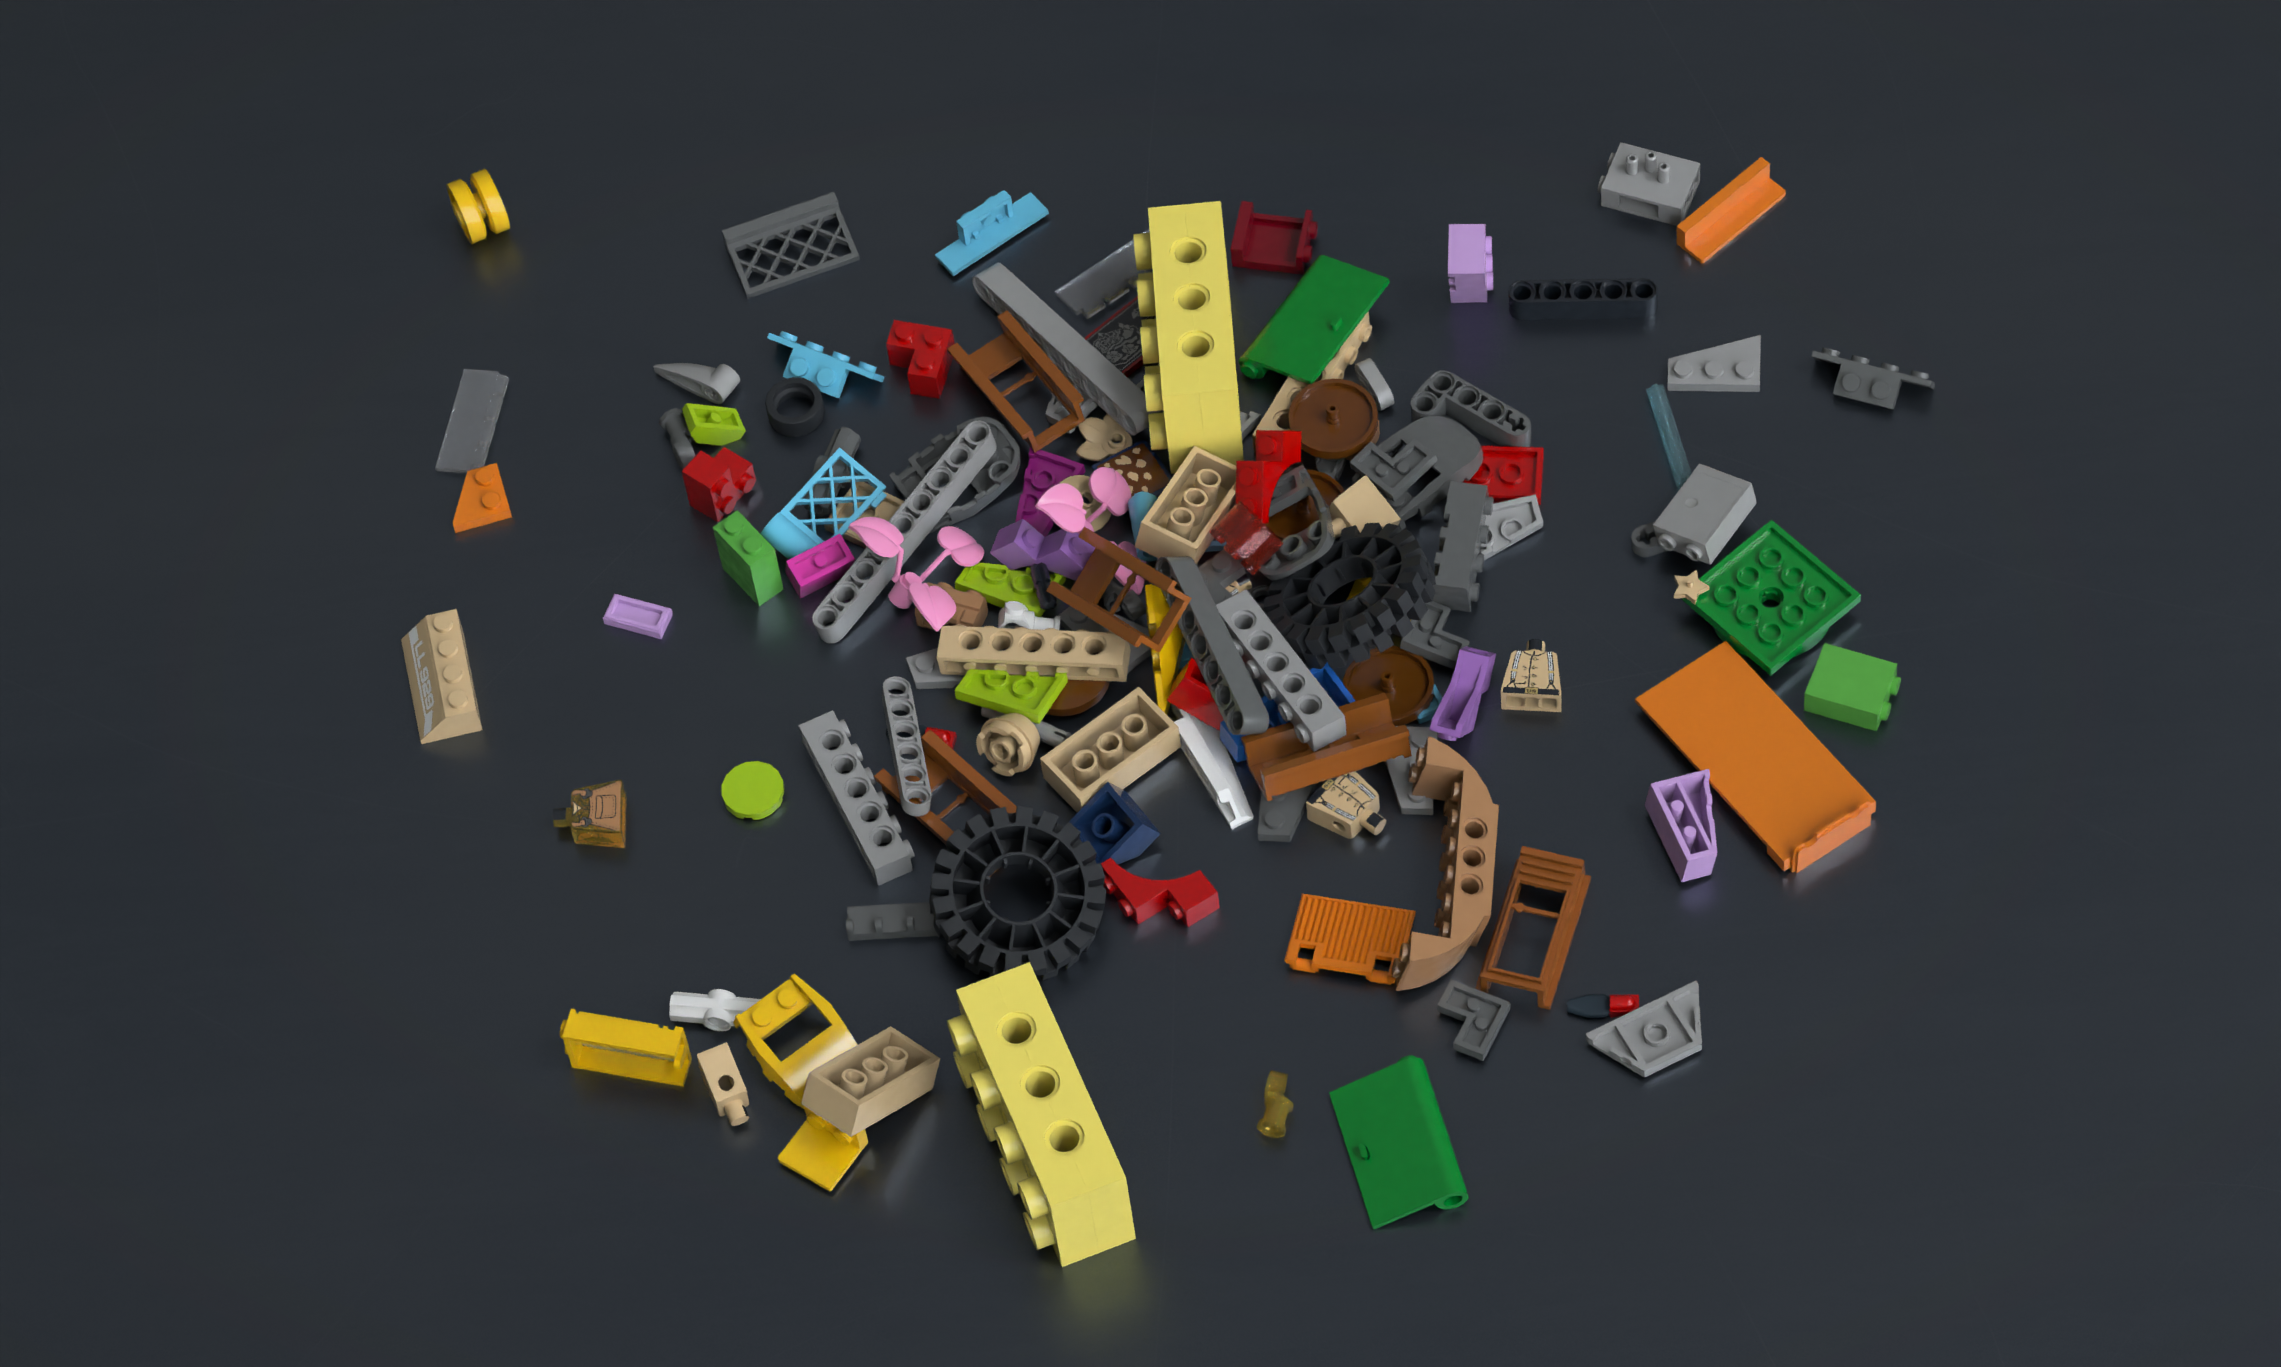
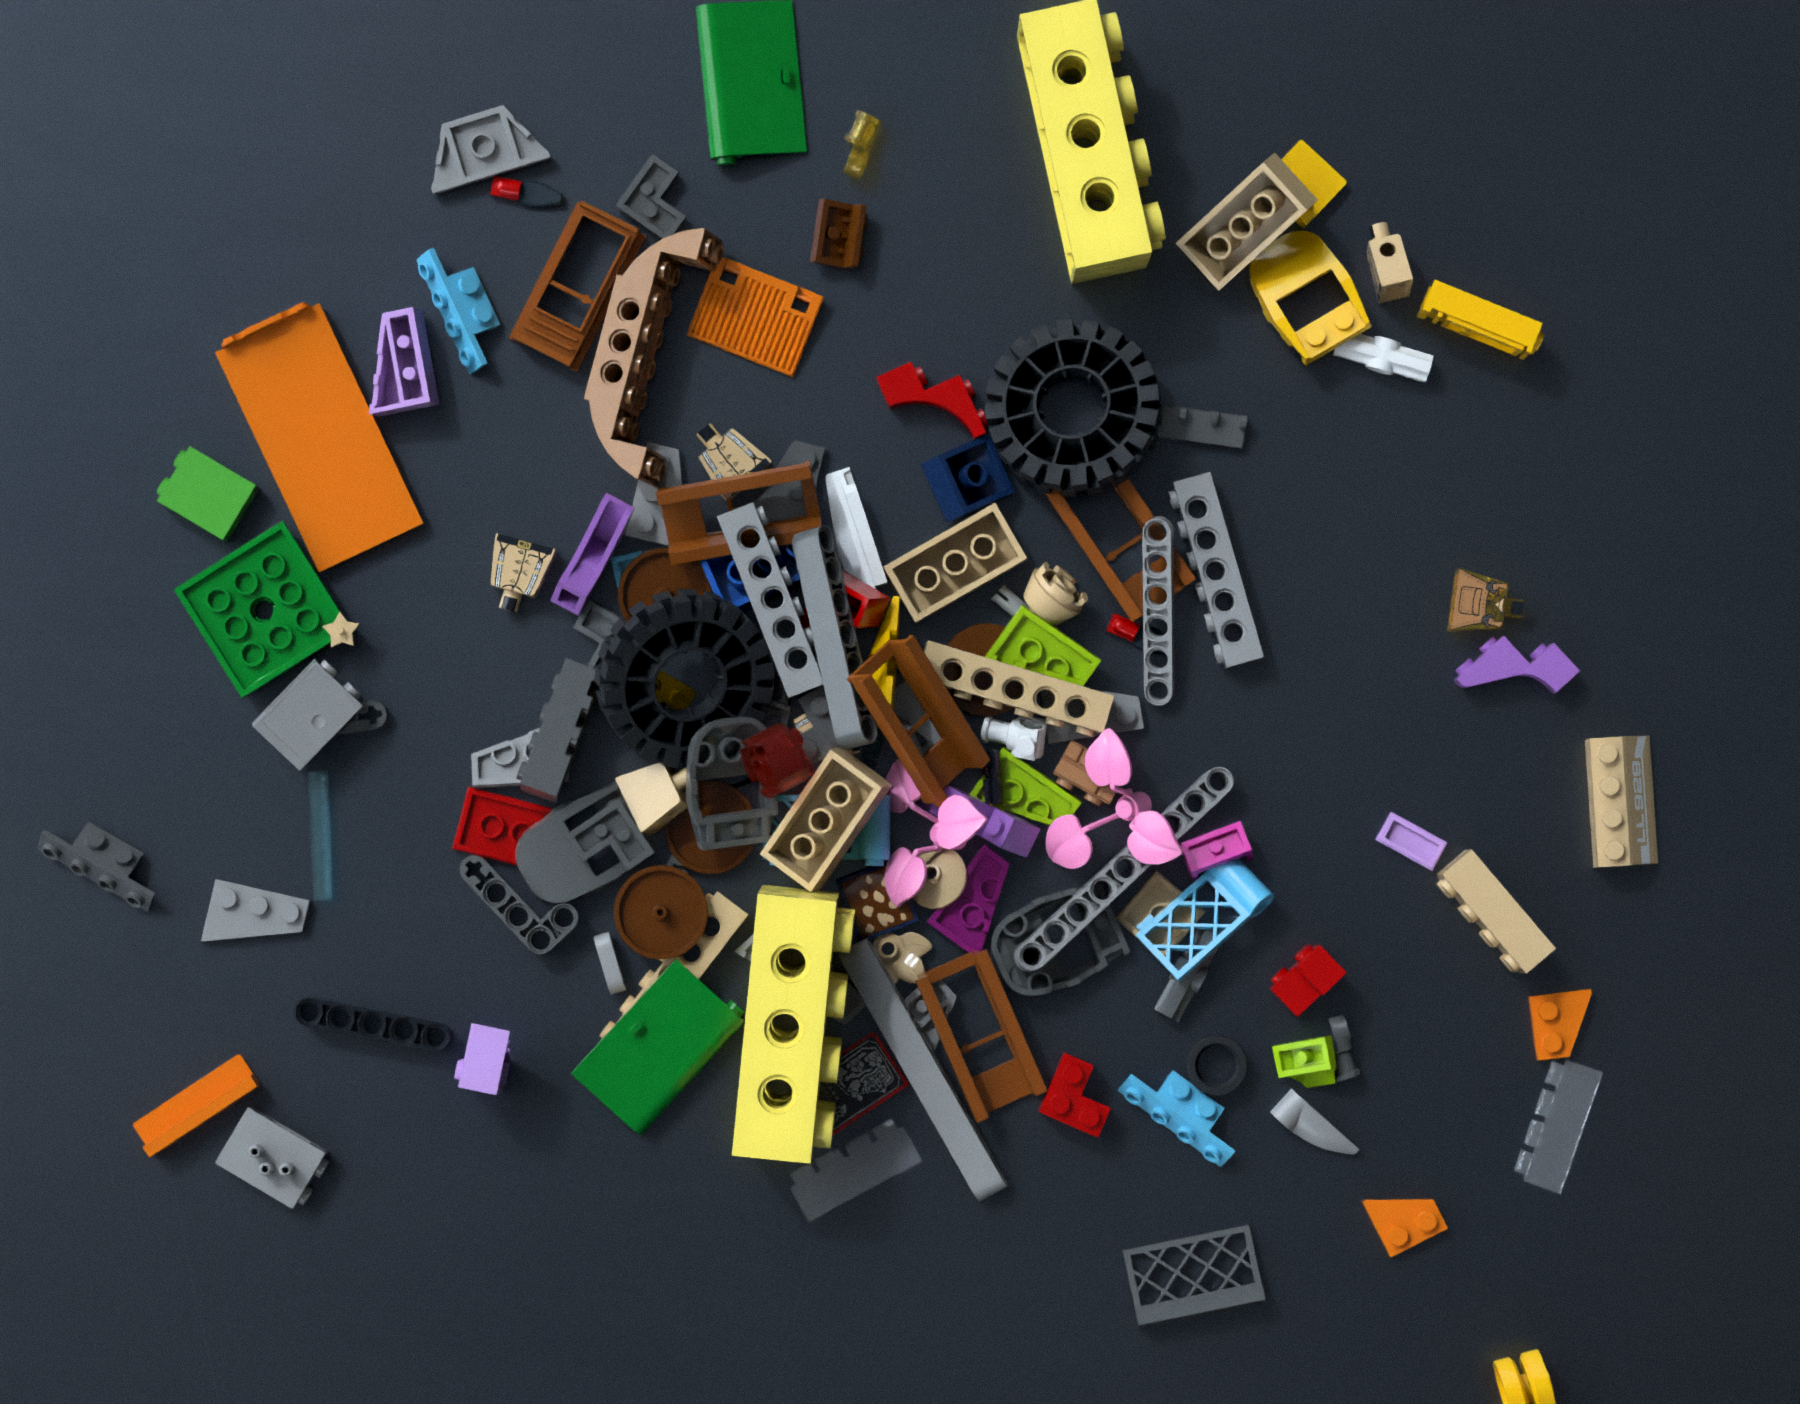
camera: 175 degrees left, 30 degrees up
bright green brick [713,510,784,607] -> none
lime tile [721,761,784,820] -> none
medium azure bracket [935,190,1049,276] -> none
dark red panel [1231,201,1318,275] -> none
red arch [1235,430,1302,524] -> none
none -> medium azure bracket [417,247,500,374]
none -> reddish brown bracket [810,199,868,269]
none -> orange wing [1361,1199,1448,1257]
none -> tan brick [1436,849,1556,974]
none -> medium lavender arch [1453,636,1580,694]

